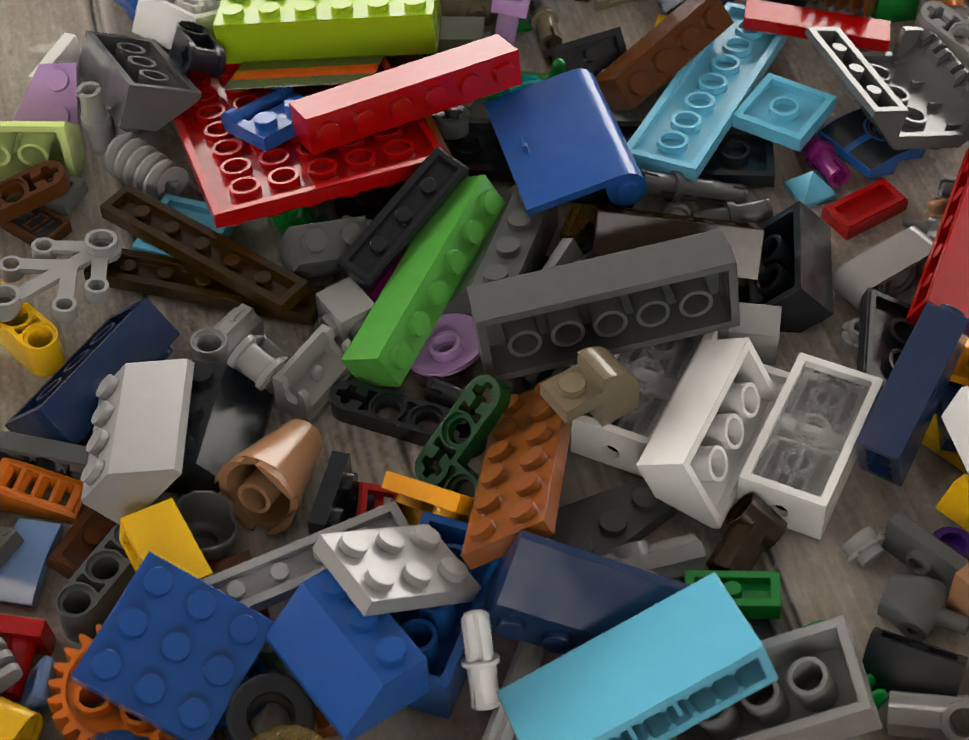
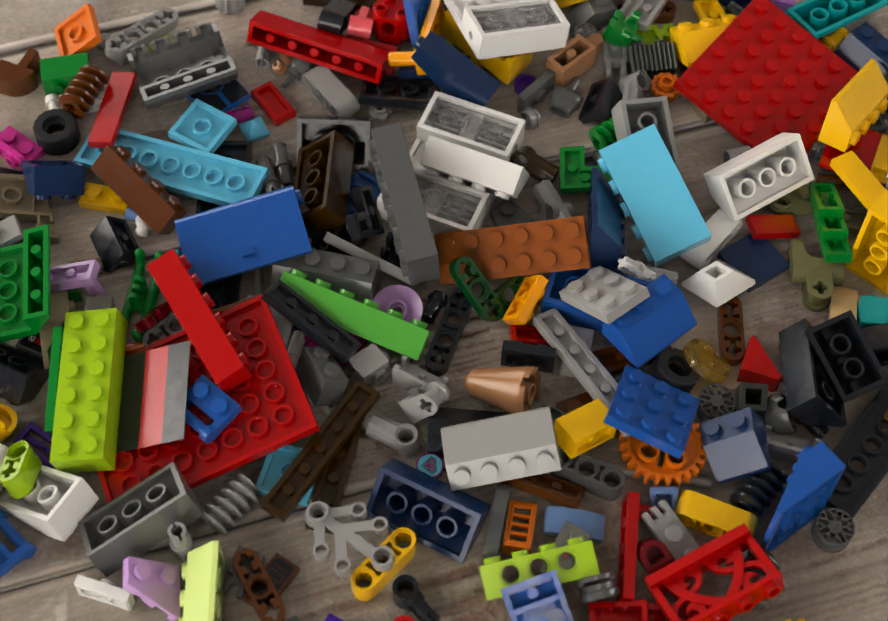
camera: 95 degrees left, 10 degrees up
black piece [169,21,226,78] -> none
dark tan brick [540,346,640,427] -> none

